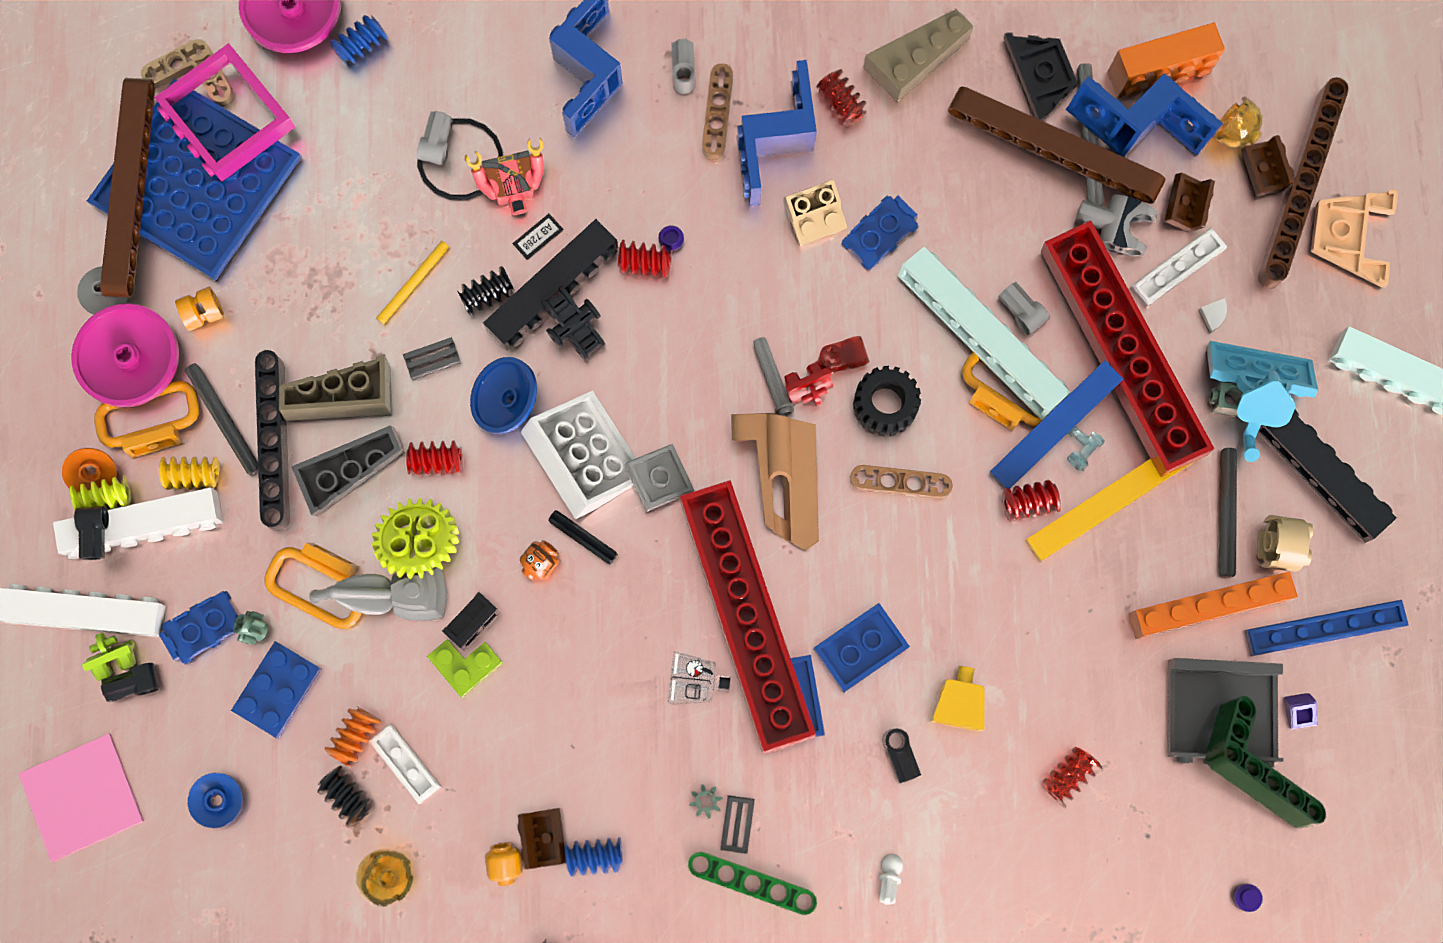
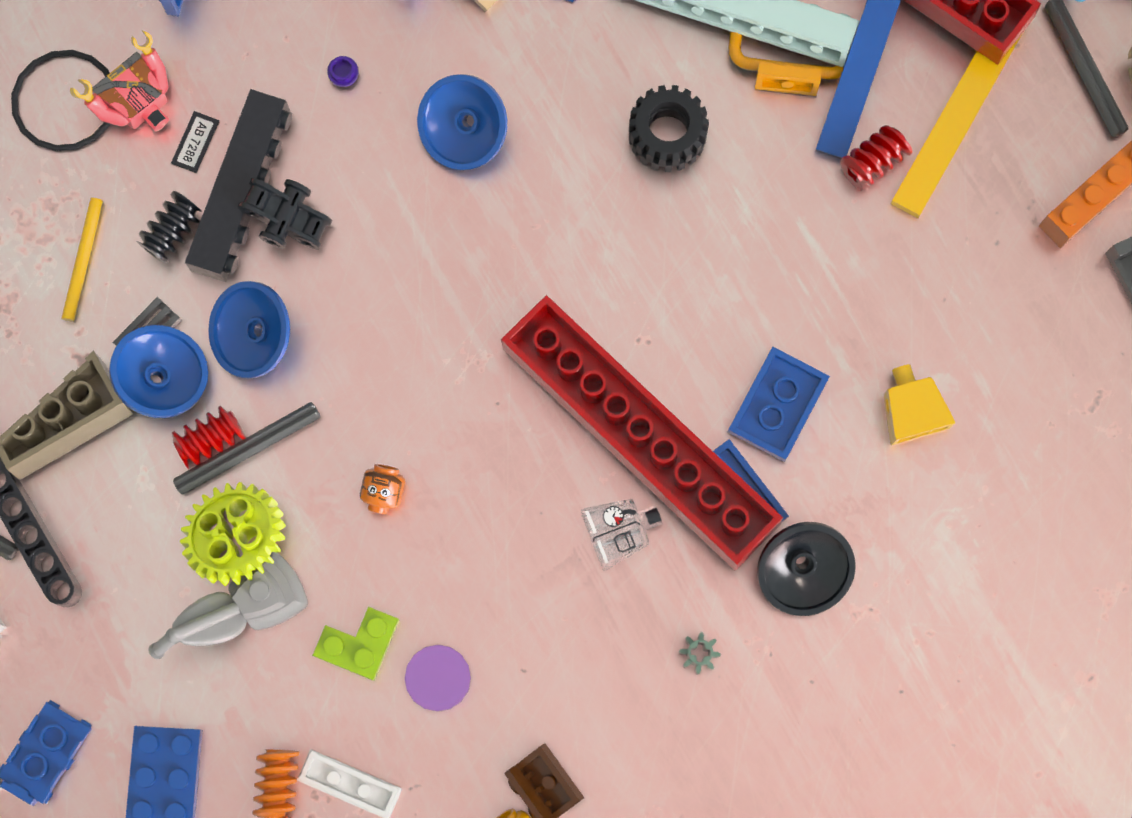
camera: 25 degrees left, 0 degrees up
sand green gear [233,611,268,645] -> none
light orange bar [264,543,362,629] -> none
dark grey wedge [291,425,405,517] -> none
light grey piece [416,111,452,165] -> none
black hinge [442,592,500,651] -> none
white slope [521,391,636,519] -> none
black axle [548,510,618,564] -> none
blue piece [565,837,623,876] -> none
red piece [618,239,672,278] -> none
light grey plate [625,444,695,512] -> none
green beam [688,852,817,915] -> none
dark grey tile [720,795,755,854] -> none
medium nougat panel [731,413,819,551] -> none
light grey axle [753,337,795,416] -> none
red hips [784,362,833,406] -> none
clear red piece [817,336,870,374] -> none
medium nougat beam [850,465,953,499] -> none
white axle [879,854,903,905] -> none
black piece [882,728,921,783] -> none
clear red piece [1042,747,1102,808] -> none
clear light blue piece [1067,426,1105,471] -> none
none -> blue dish [109,325,208,418]
none -> dark grey axle [173,402,320,494]
none -> medium lavender tile [405,645,471,711]
none -> blue dish [417,74,507,170]
none -> black dish [757,522,856,616]

